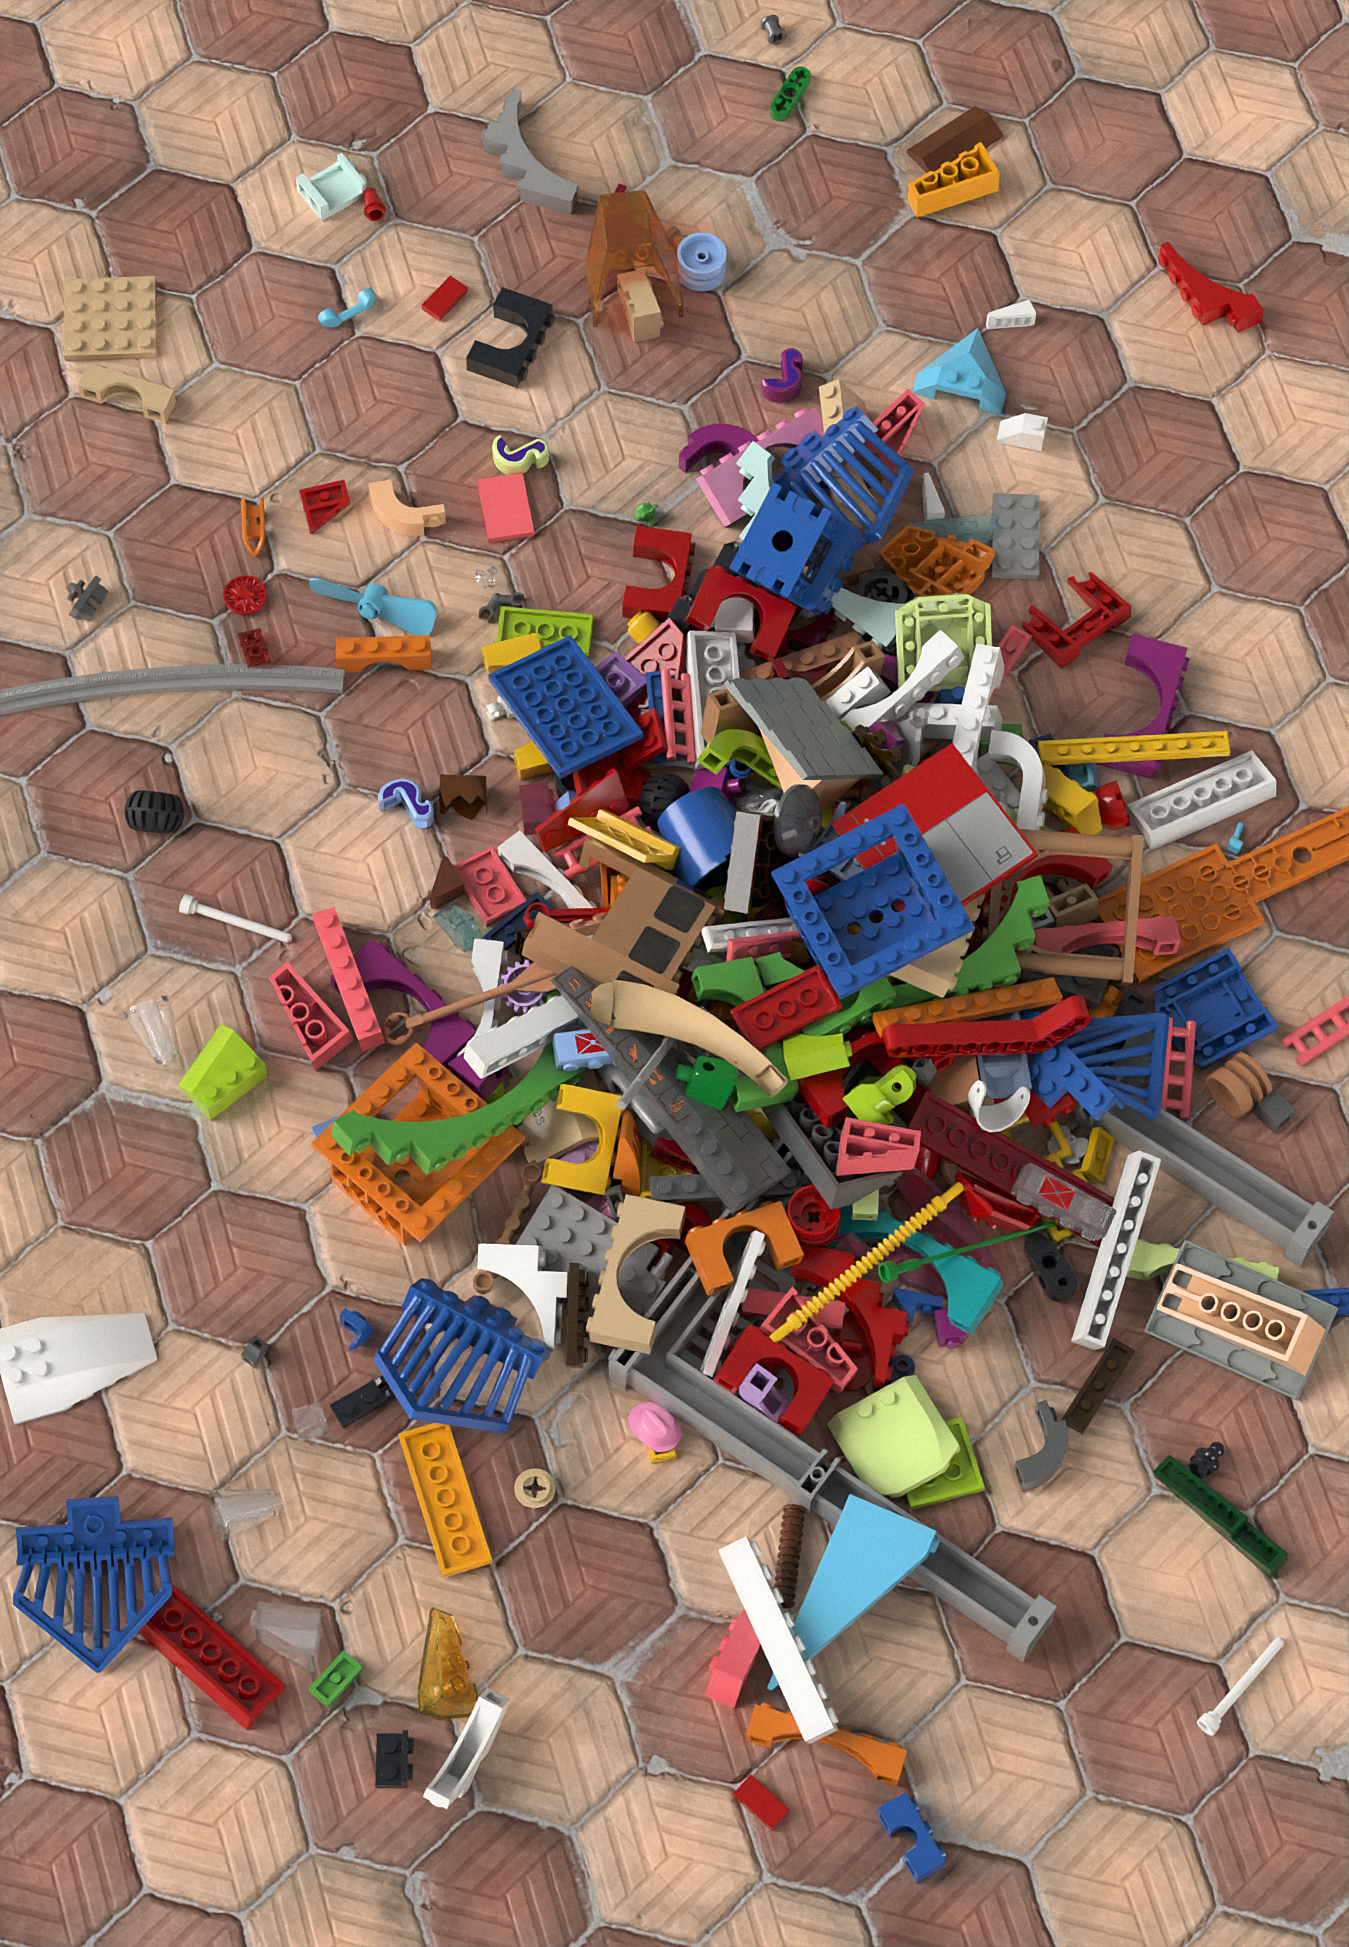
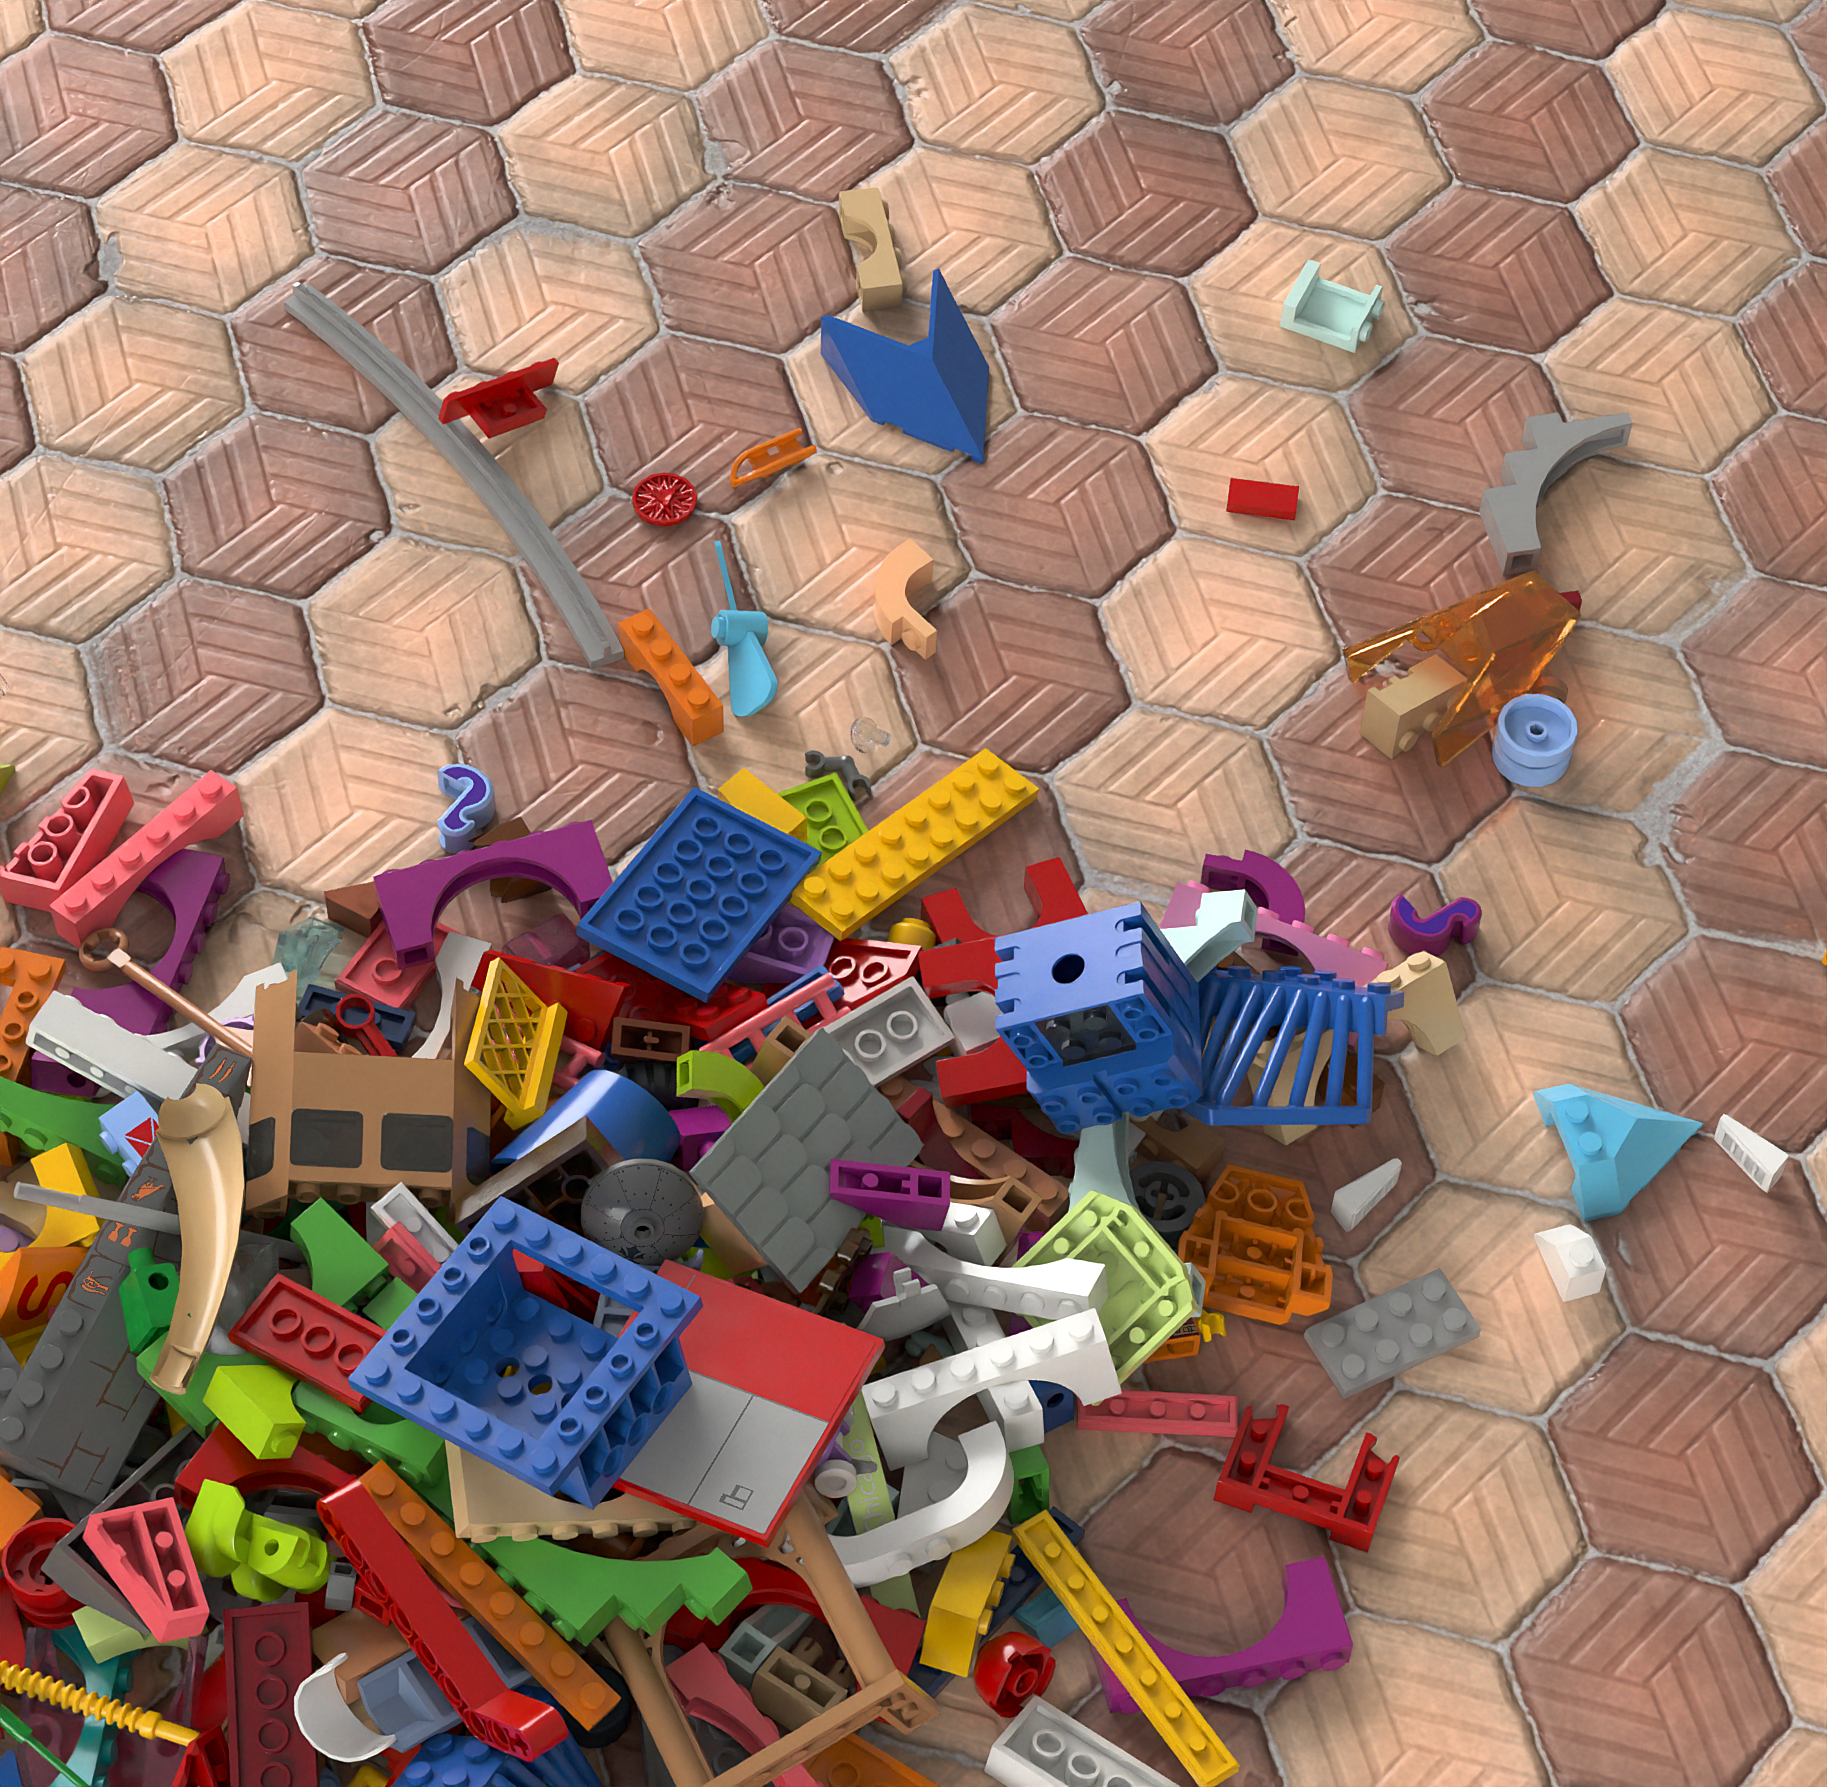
camera: 60 degrees right, 10 degrees down
tan plate [64,276,157,361] -> none
dark grey hips [66,575,108,621] -> none
black wheel [124,790,185,834] -> none
white piece [179,894,292,943] -> none
clear red slope [238,628,271,668] -> none
red wing [299,480,350,534] -> none
medium azure bar [318,288,376,328] -> none
red cone [363,188,386,221] -> none
black arch [466,287,555,388] -> none
coral tile [477,473,534,543] -> none
yellowish green animal [492,435,549,475] -> none
bright green plant [634,501,659,526] -> none
coral wedge [863,389,925,472] -> none
clear light blue wing [907,513,998,545] -> none
none -> magenta arch [373,820,613,970]
none -> red bracket [438,358,559,439]
none -> copper slope [611,1017,690,1065]
none -> yellow plate [789,748,1039,941]
none -> blue windscreen [821,268,989,464]
none -> magenta slope [829,1159,950,1231]

